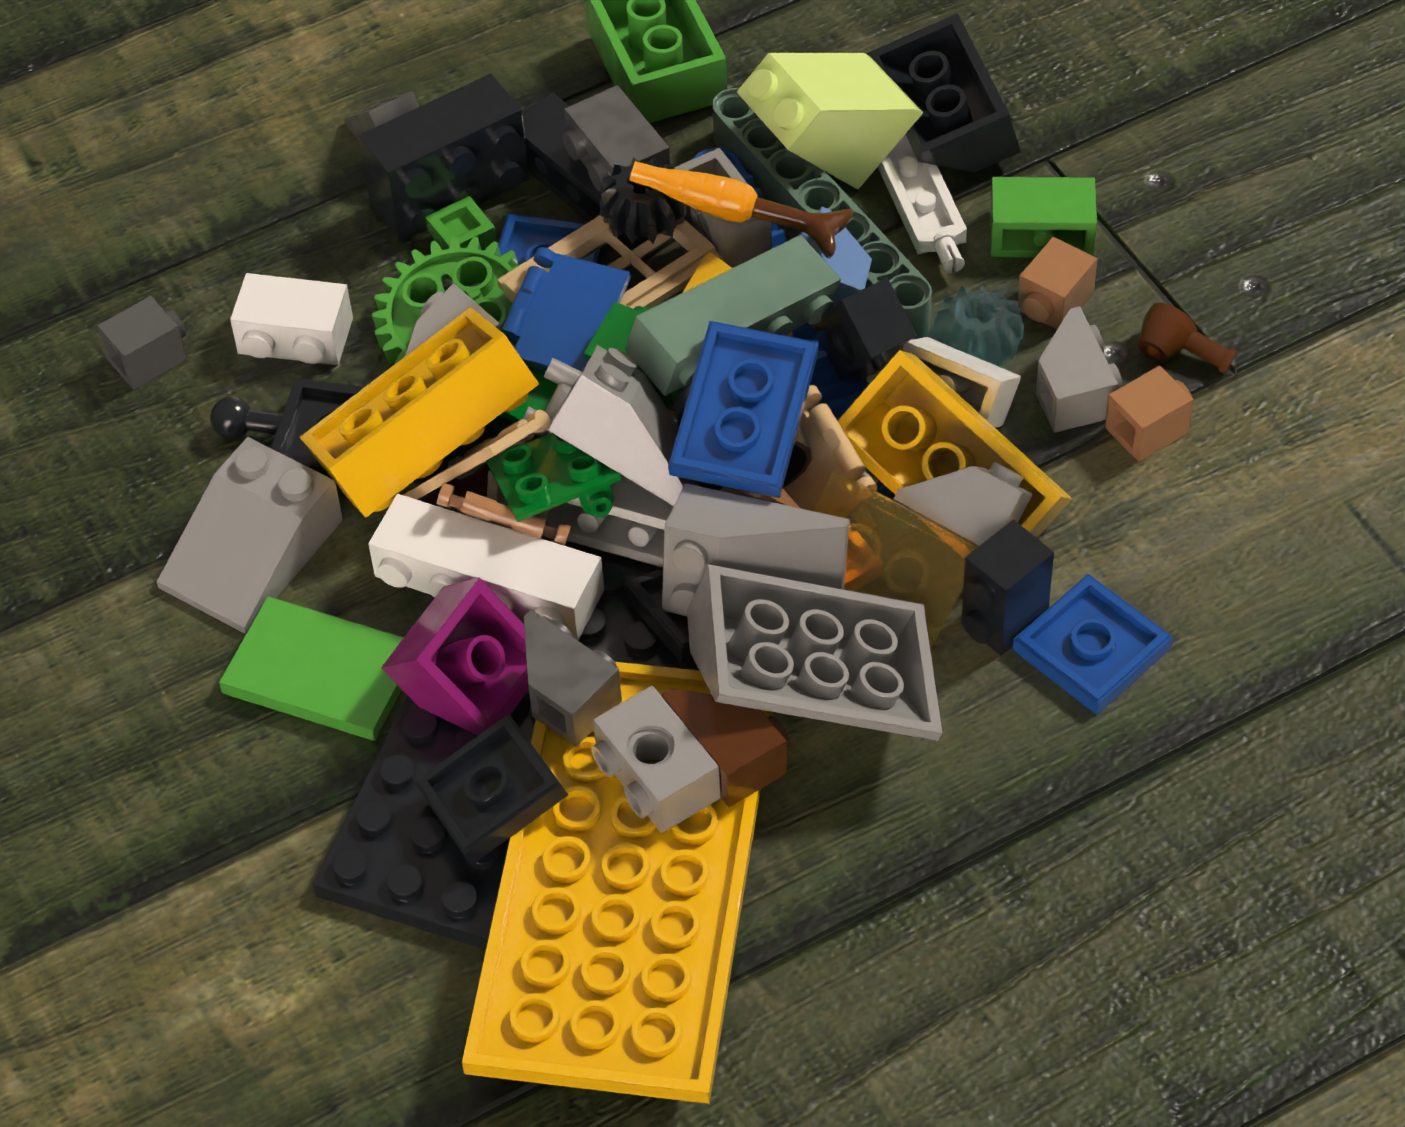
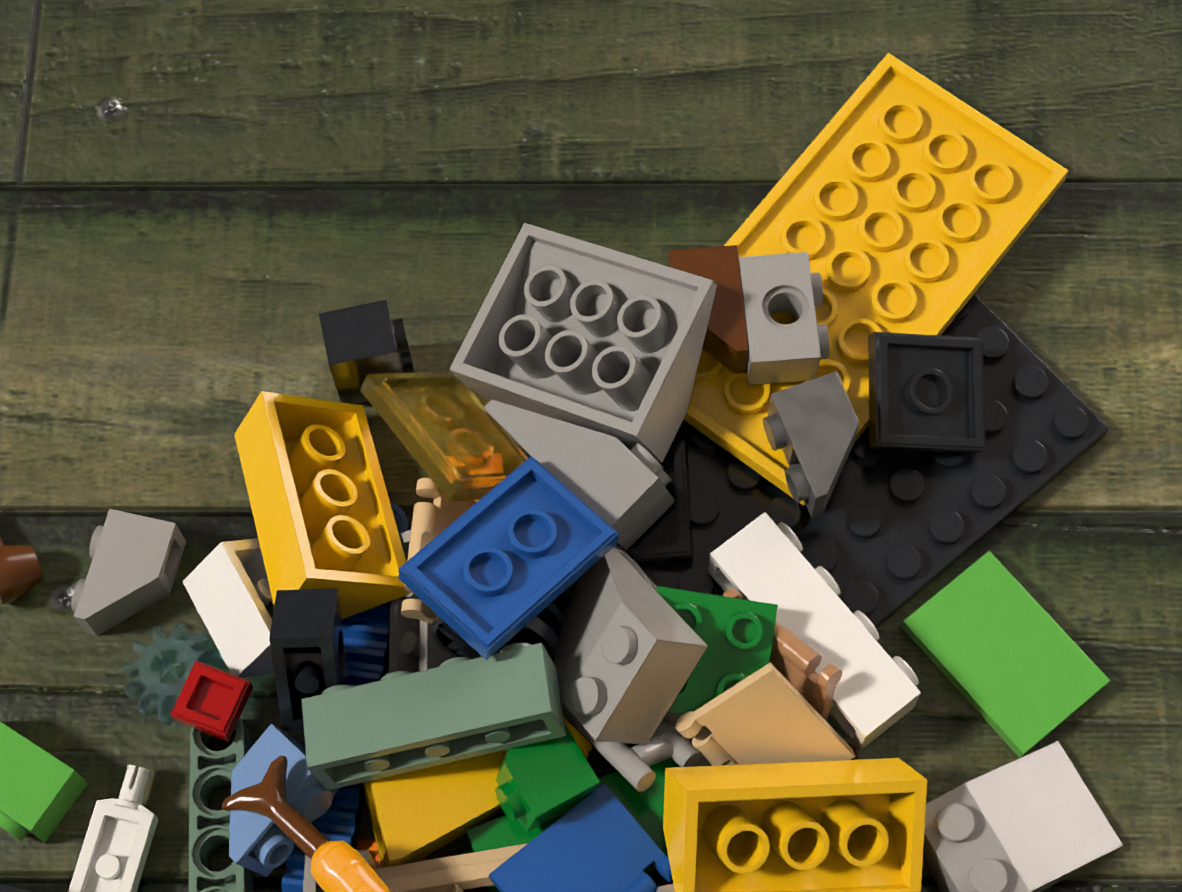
camera: 150 degrees left, 15 degrees up
magenta slope [381,577,529,735] -> none
light grey slope [894,462,1033,546] -> none
blue tile [1013,574,1173,715] -> none
medium nougat brick [1017,237,1098,330] -> none
medium nougat brick [1105,365,1194,462] -> none
none -> red tile [170,661,253,742]

